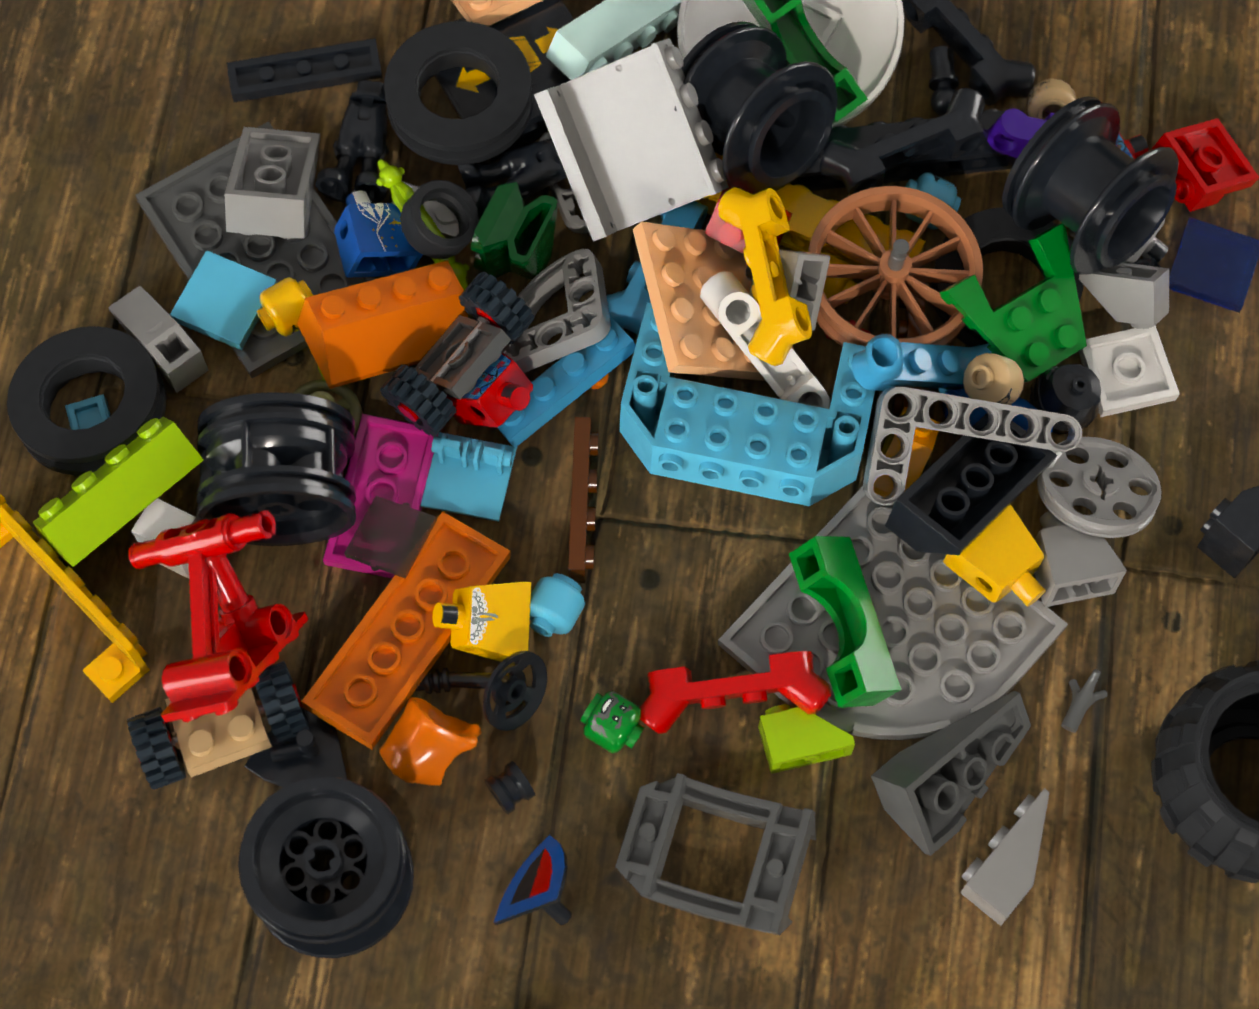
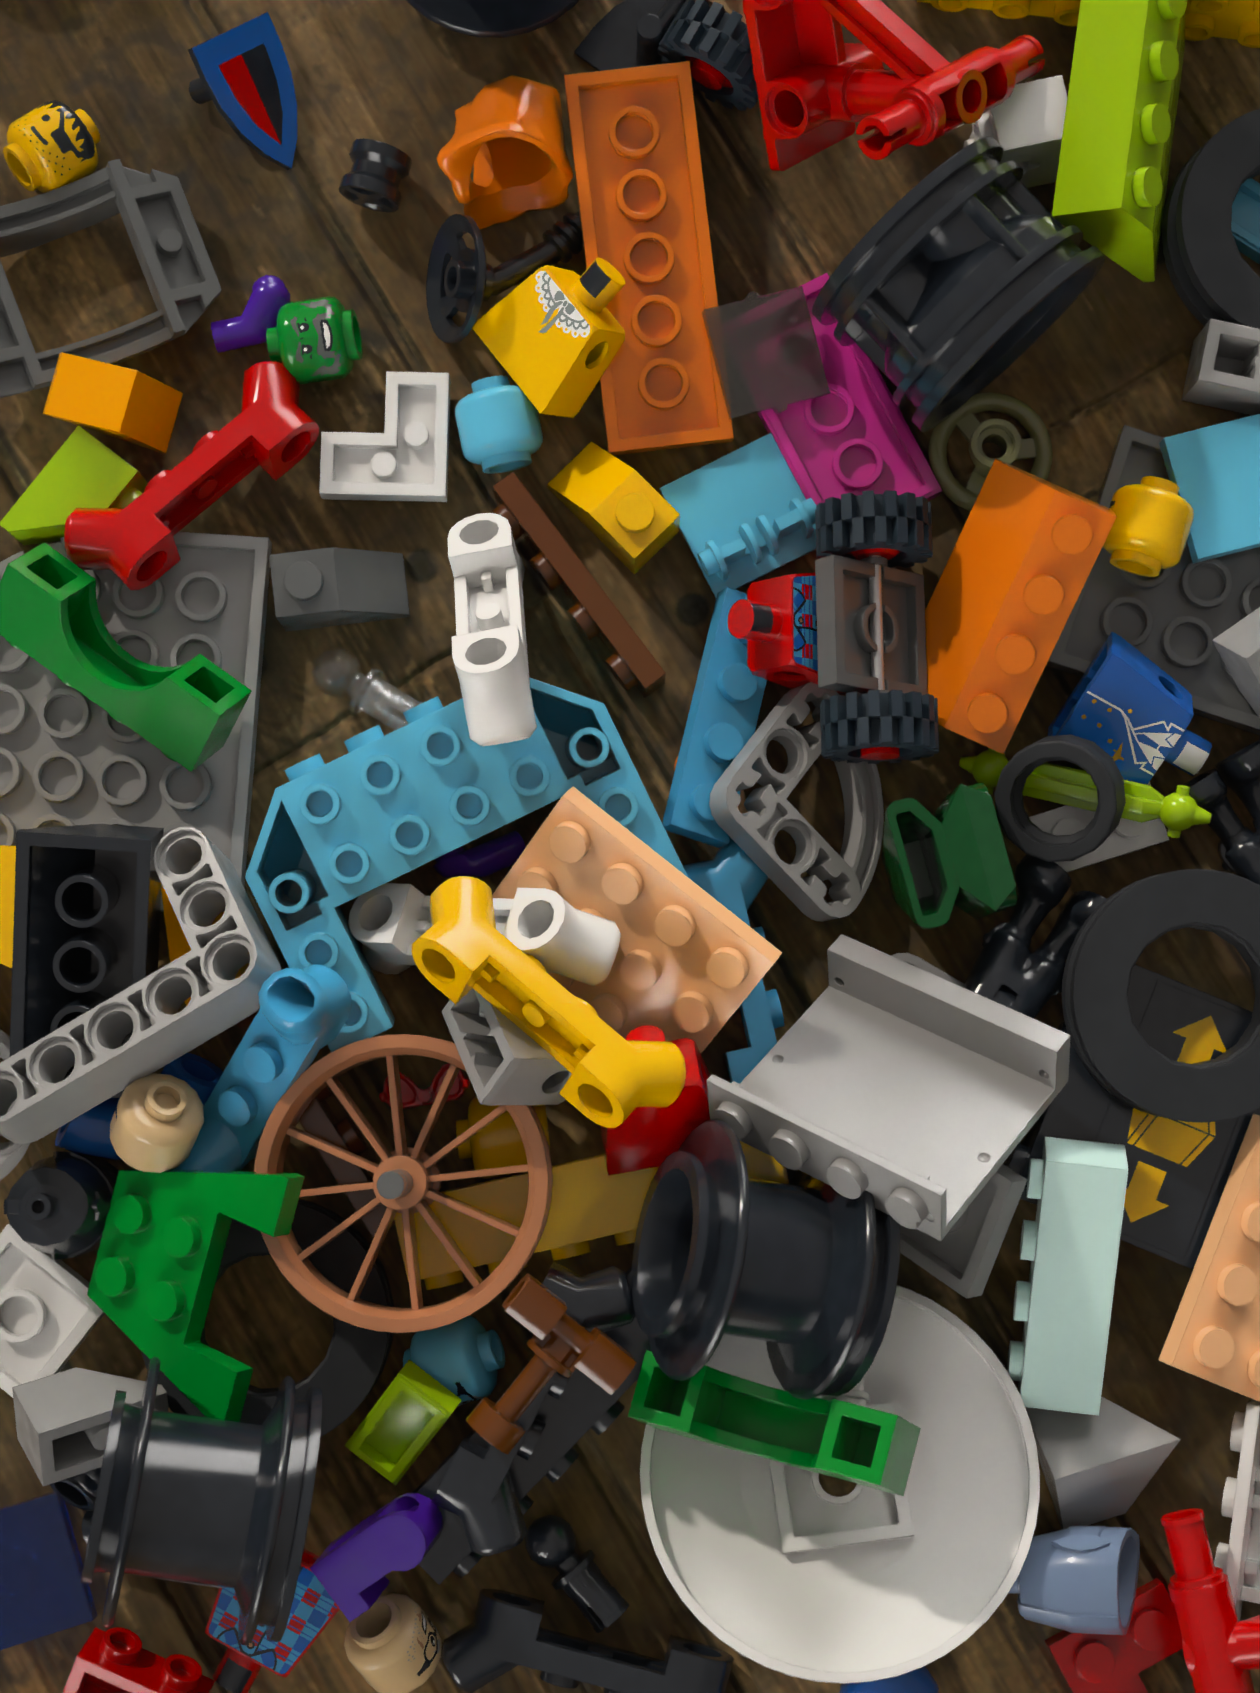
camera: 140 degrees right, 15 degrees up
none -> yellow head [3,100,101,193]
none -> light orange slope [43,352,183,453]
none -> dark purple arm [211,275,290,353]
none -> dark grey slope [269,547,410,632]
none -> clear pin [312,648,423,731]
none -> white plate [319,371,451,502]
none -> lime tile [344,1359,461,1485]
none -> white plate [447,513,537,746]
none -> reddish brown bar [466,1273,637,1455]
none -> yellow slope [547,441,680,574]

